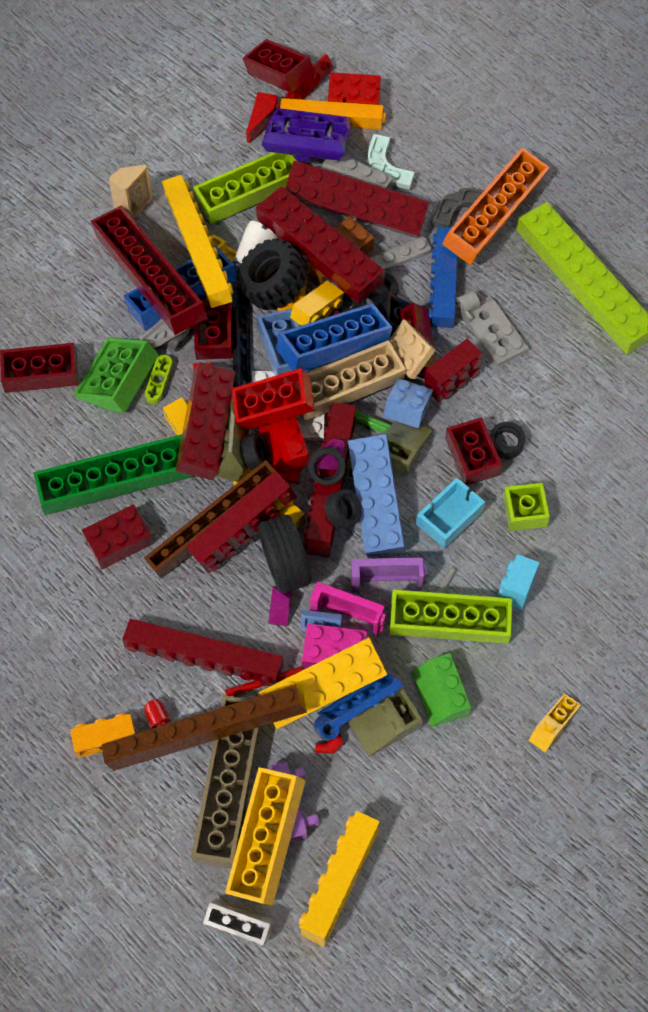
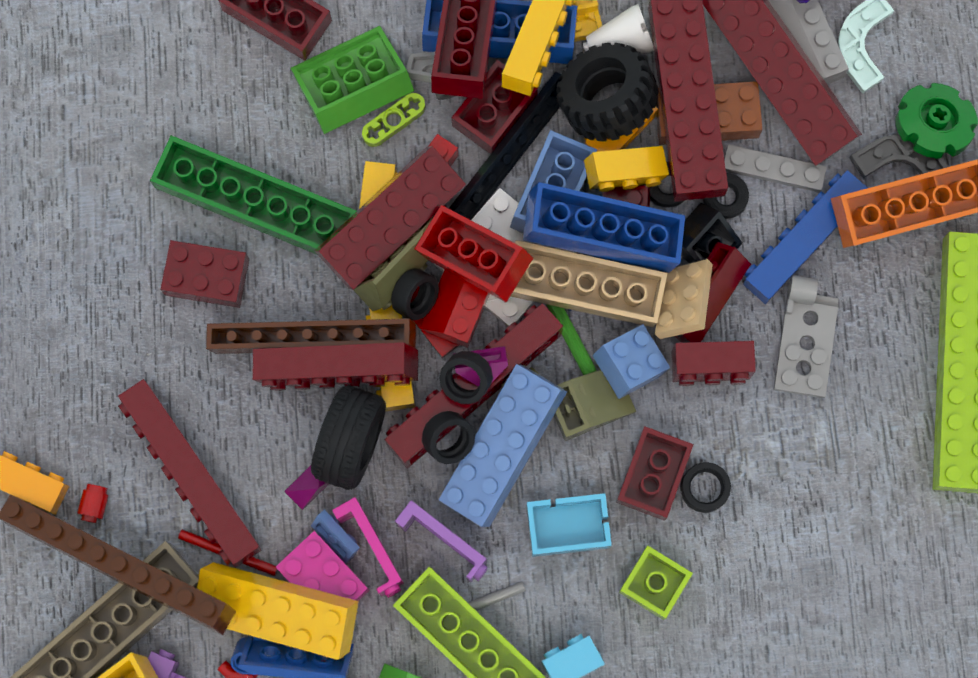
camera: 40 degrees right, 15 degrees up
none -> green piece [895,83,978,159]

